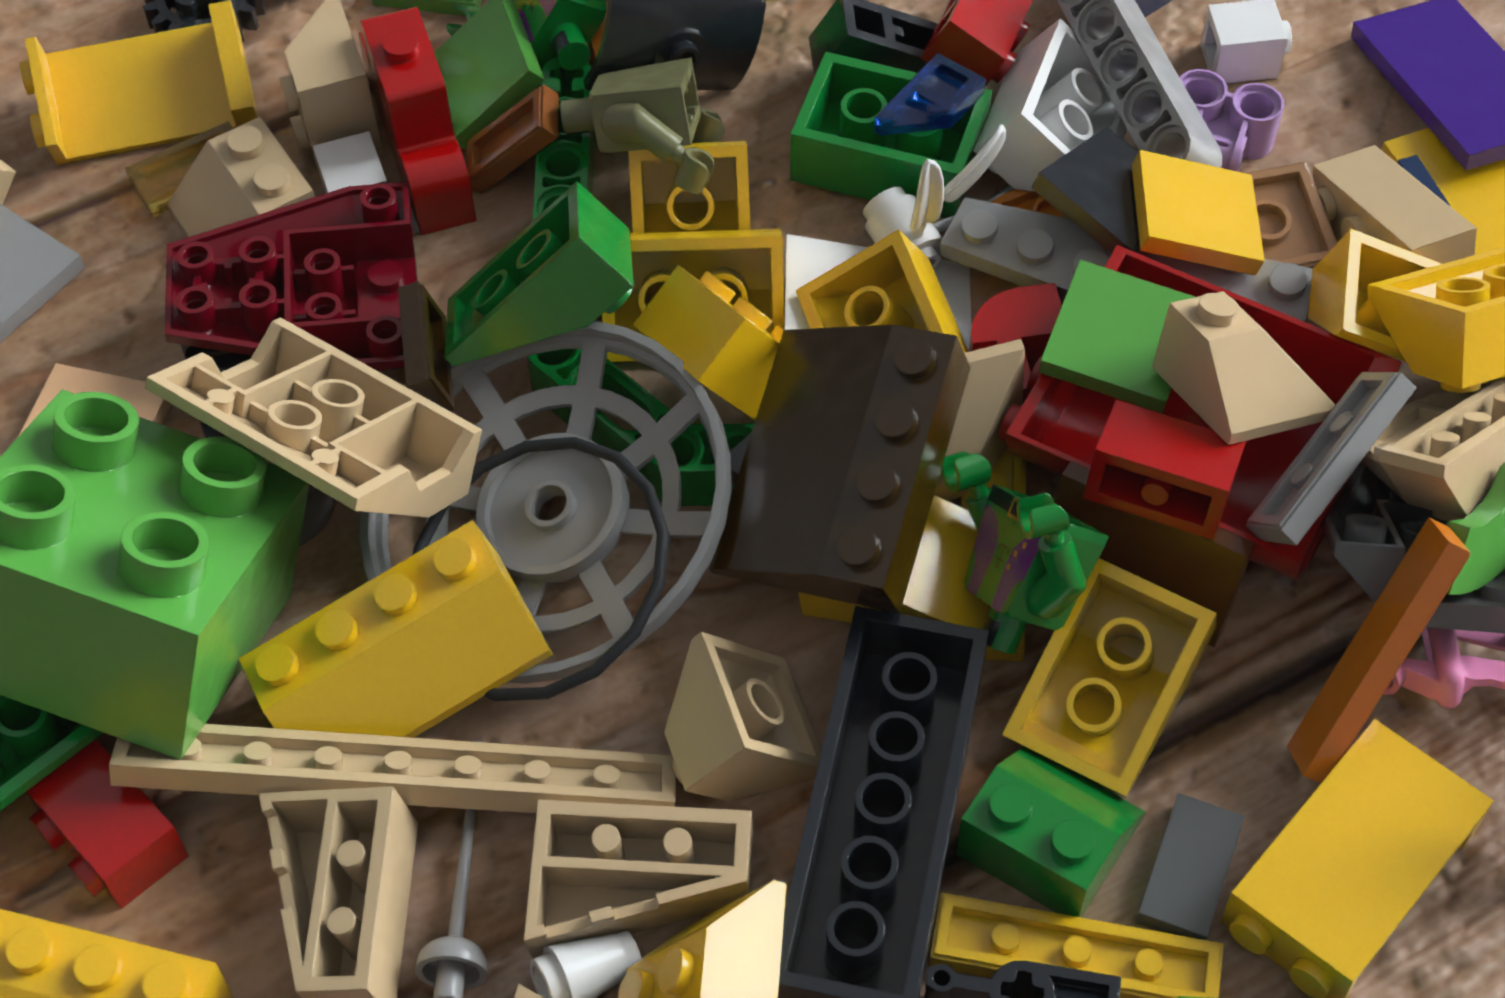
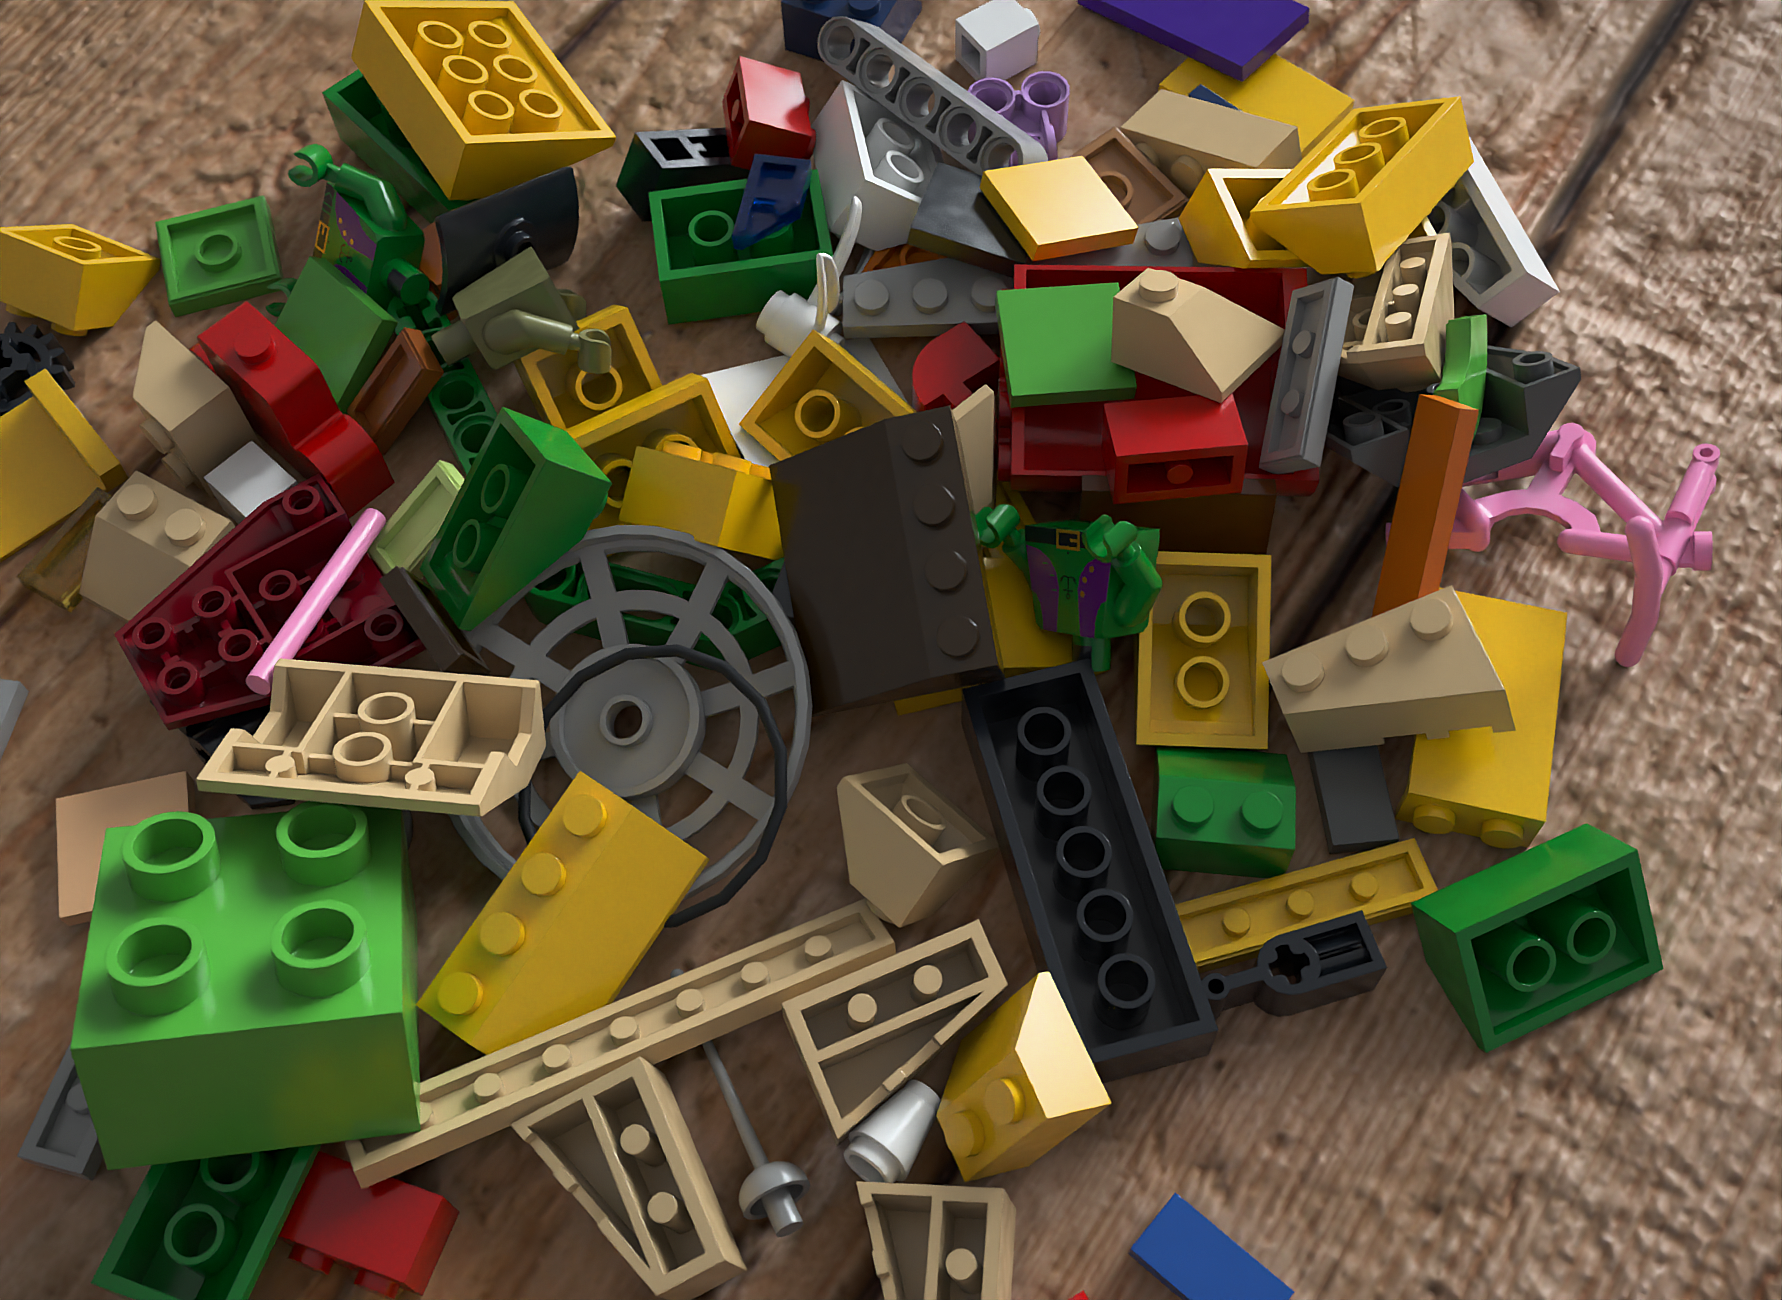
camera: 25 degrees left, 5 degrees up
none -> bright pink bar [246,508,386,695]
none -> yellowish green tile [367,460,465,579]
none -> tan wedge [1262,585,1516,753]

